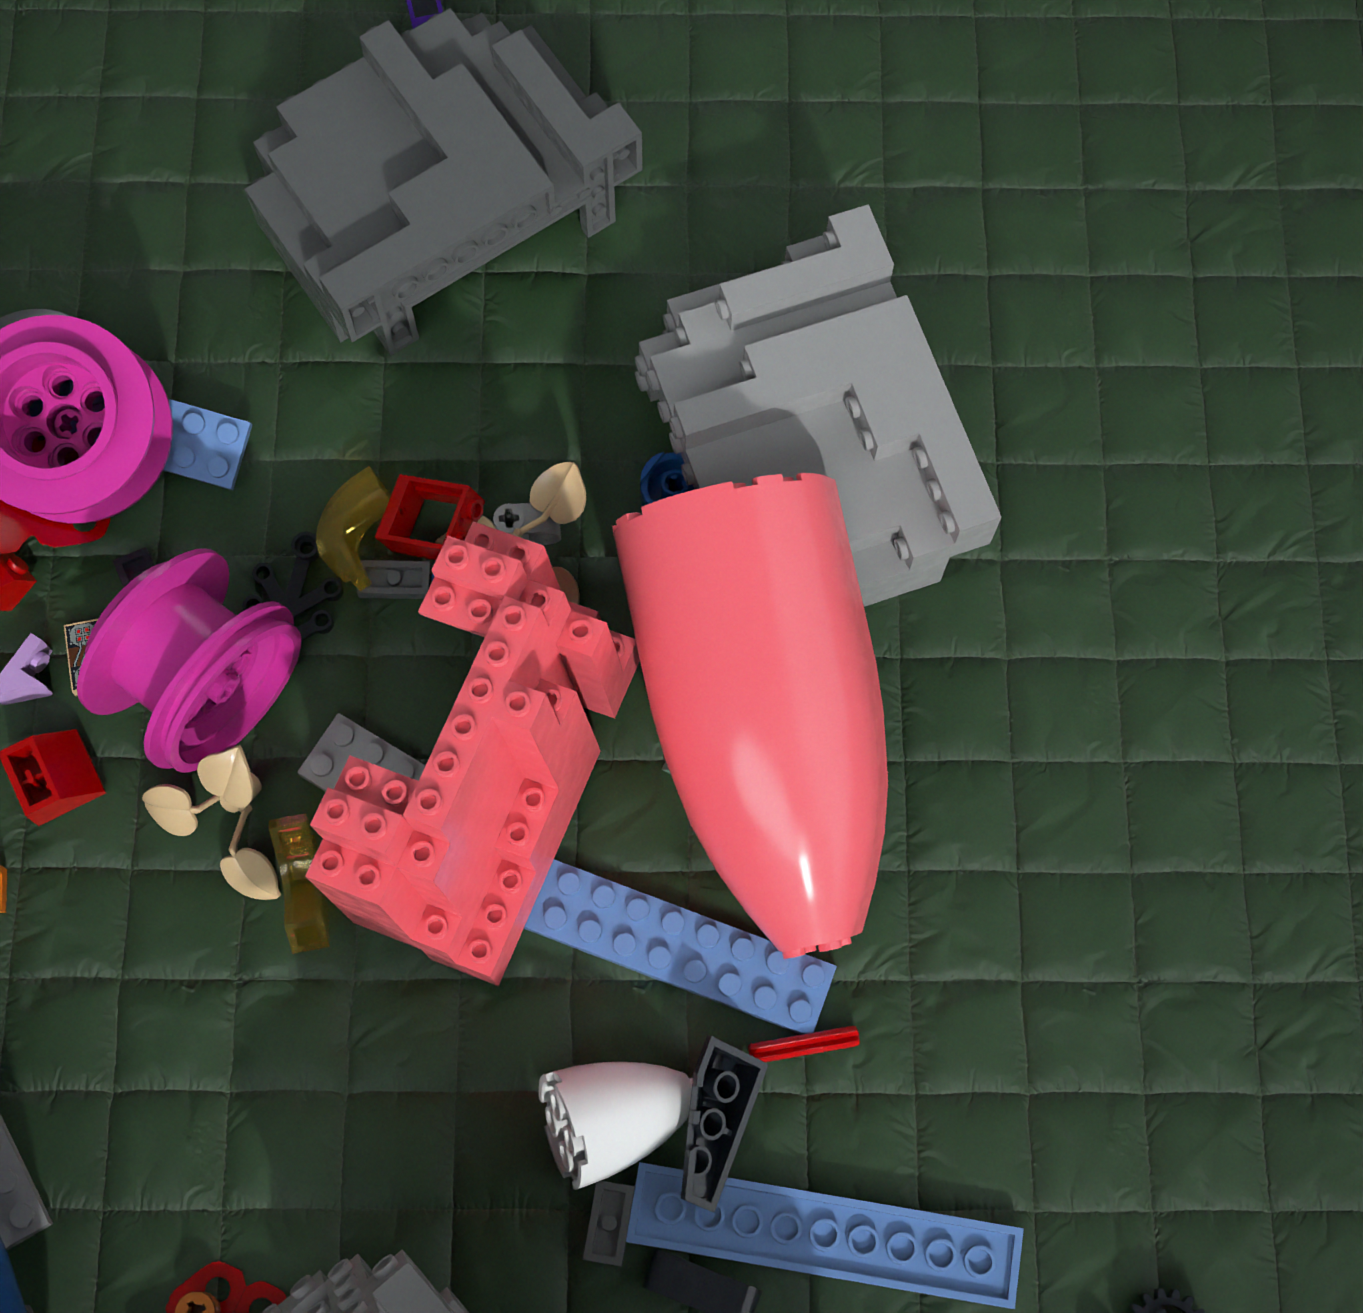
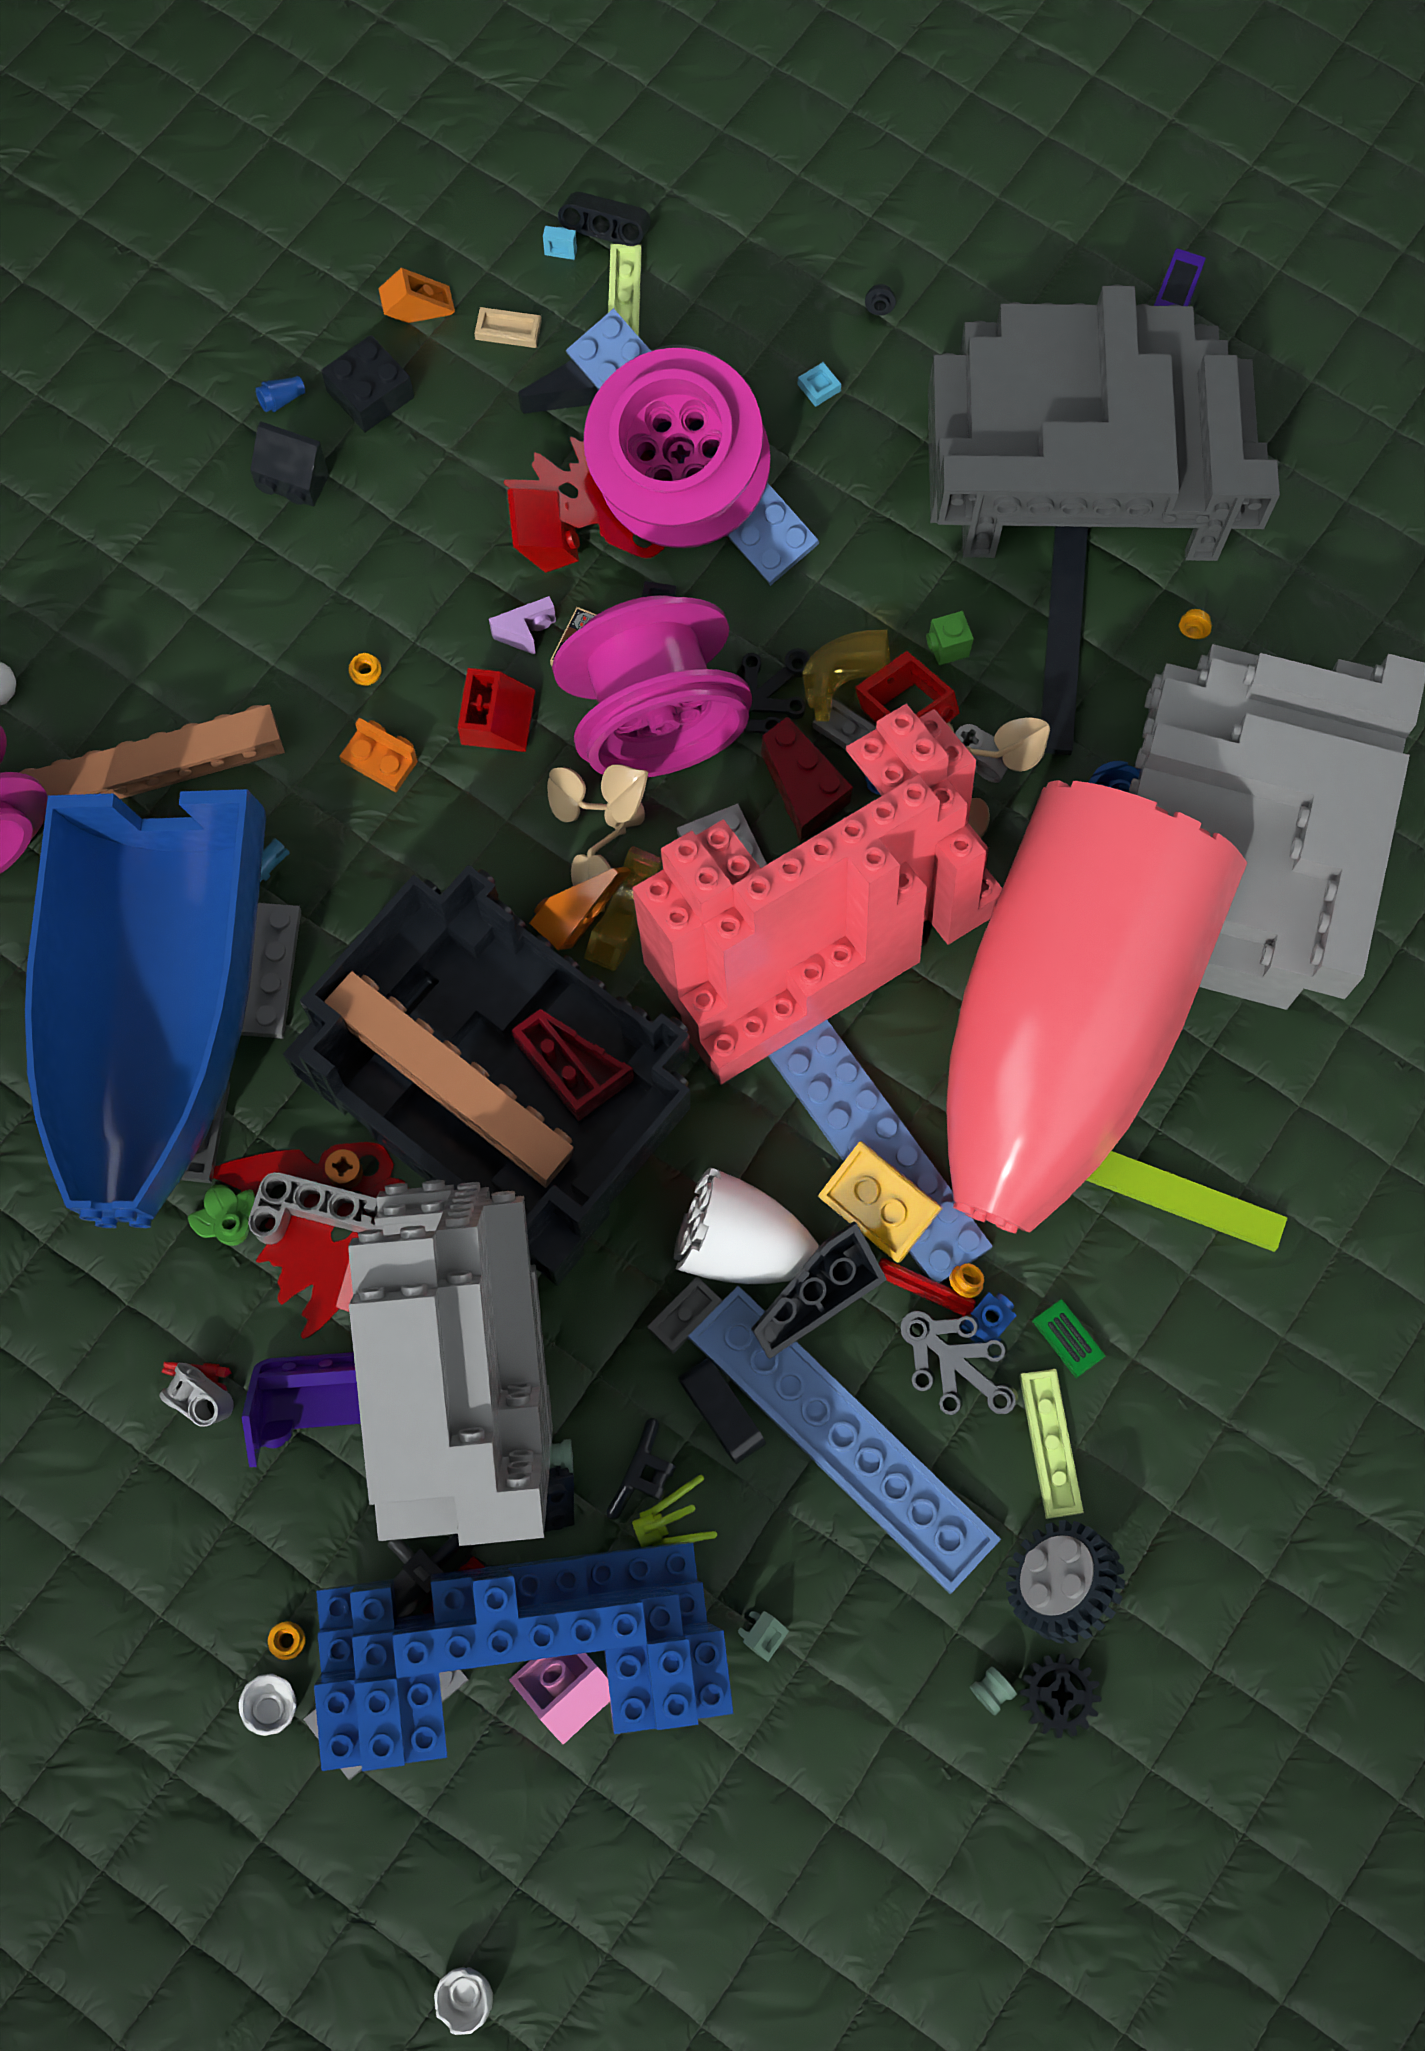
camera: 35 degrees right, 0 degrees up
none -> black panel [283,865,690,1286]
none -> nougat brick [324,971,574,1188]
none -> dark red wedge [512,1009,634,1122]
none -> orange slope [529,867,631,950]
none -> dark red wedge [761,717,853,842]
none -> medium azure plate [797,362,842,407]
none -> yellow tile [818,1141,943,1263]
none -> black plate [865,284,896,315]
none -> plant [901,1310,1018,1415]
none -> bright green brick [926,611,974,665]
none -> light orange plate [949,1263,984,1298]
none -> blue brick [962,1292,1017,1347]
none -> wheel [1006,1520,1125,1644]
none -> yellowish green tile [1019,1369,1083,1519]
none -> green tile [1032,1299,1106,1378]
none -> black tile [1041,526,1088,755]
none -> lime tile [1086,1151,1288,1252]
none -> light orange plate [1179,609,1212,639]

